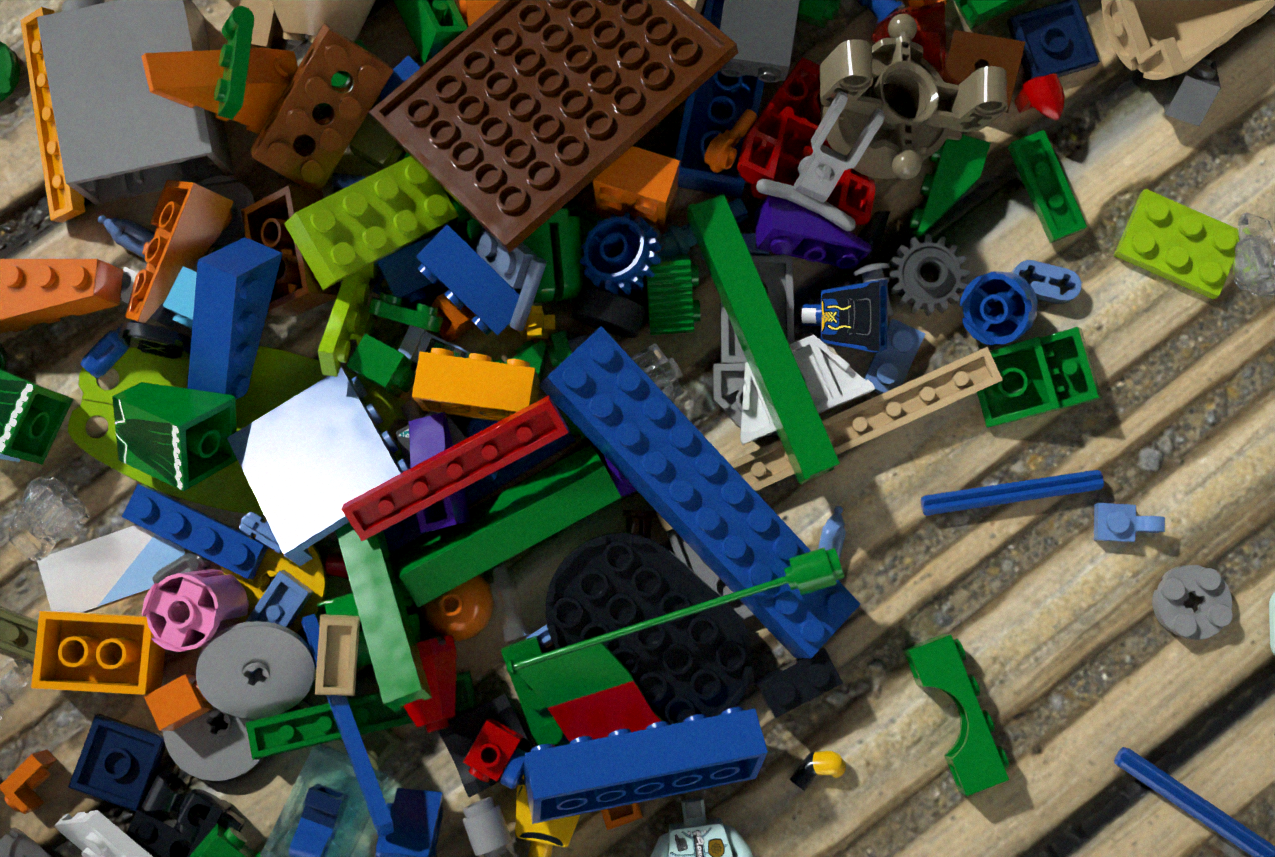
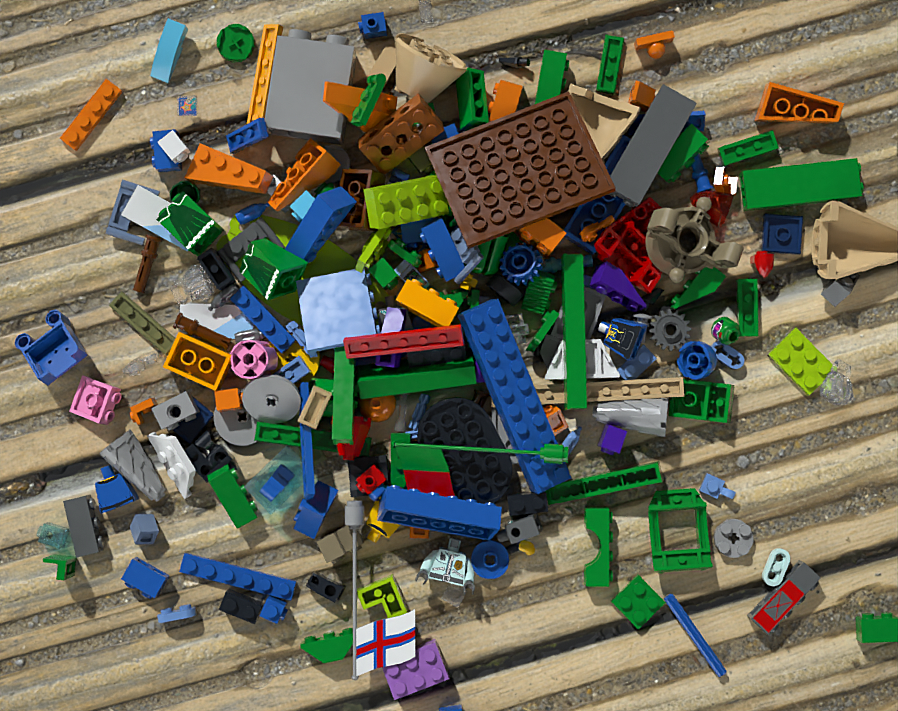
camera: 20 degrees right, 5 degrees up
medium blue piece [98,215,155,259] -> none
black tile [118,322,191,359] -> none
light grey piece [756,91,885,231] -> none
blue axle [921,470,1104,516] -> none
reddish brown plate [942,30,1025,113] -> none
none -> light grey brick [151,391,200,431]
none -> reddish brown pin [173,312,232,350]
none -> black brick [197,248,236,291]
none -> dark grey piece [208,283,239,311]
none -> dark grey plate [217,217,285,282]
none -> blue tile [226,118,269,154]
none -> black brick [407,343,467,368]
none -> medium blue axle [408,393,430,430]
none -> blue plate [471,540,509,579]
none -> dark grey torso [497,513,543,544]
none -> green plate [525,310,559,353]
none -> orange bracket [543,404,569,436]
none -> green slope [545,461,664,505]
none -> light grey cone [593,398,668,437]
none -> dark purple brick [597,424,627,455]
none -> green plate [611,574,666,629]
none -> green wedge [648,488,713,574]
none -> green head [711,317,740,345]

